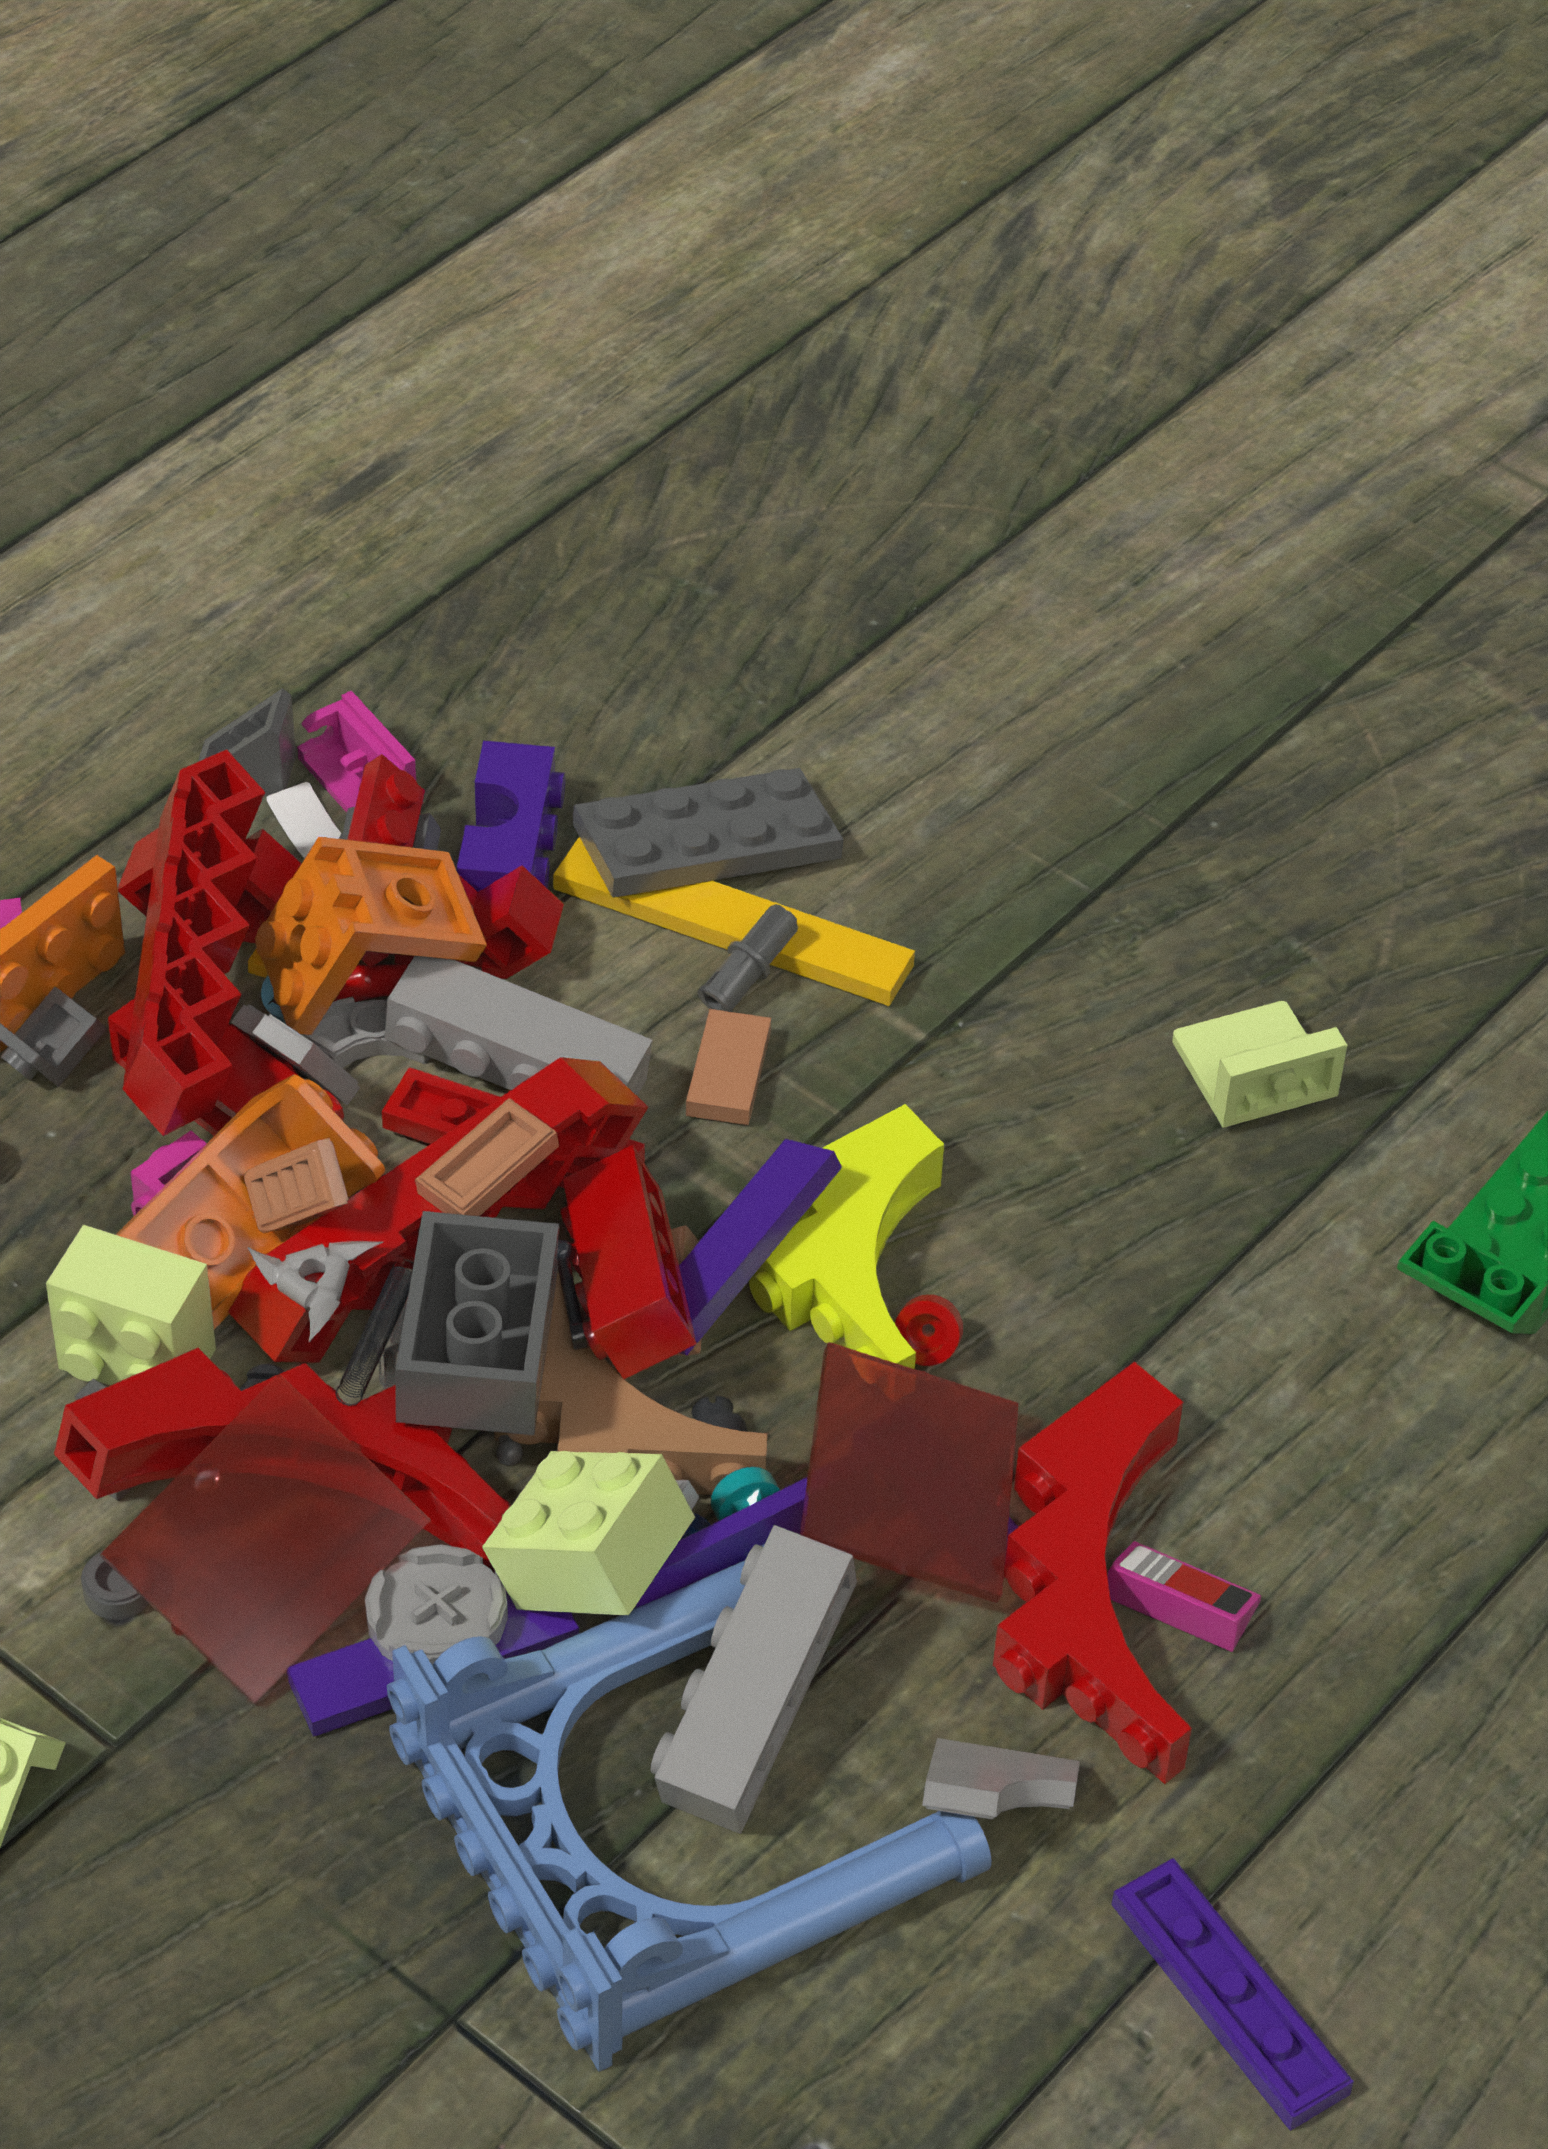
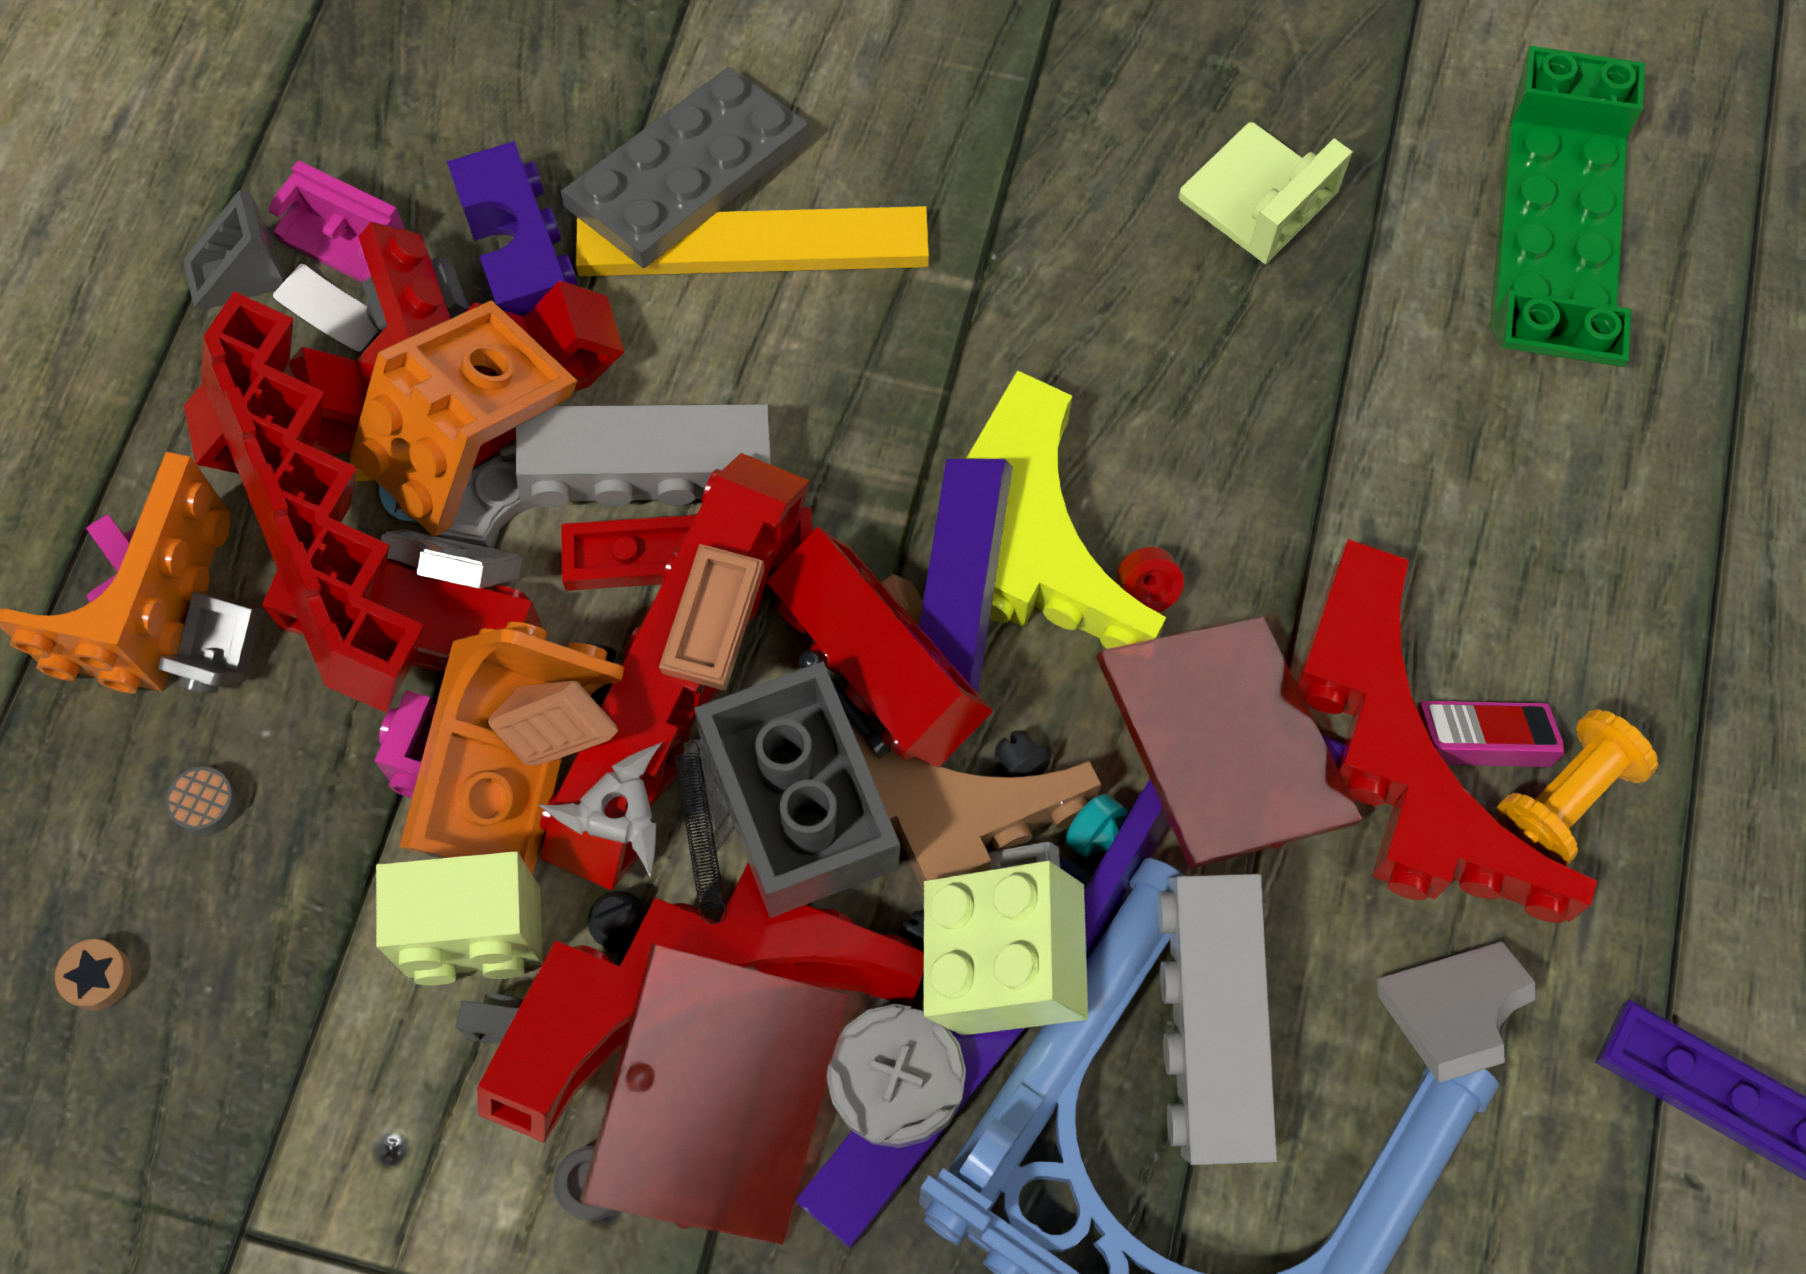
camera: 25 degrees left, 20 degrees up
nougat tile [686,1009,771,1125] -> none
dark grey axle [697,904,798,1012] -> none
none -> light orange hose [1496,709,1658,866]

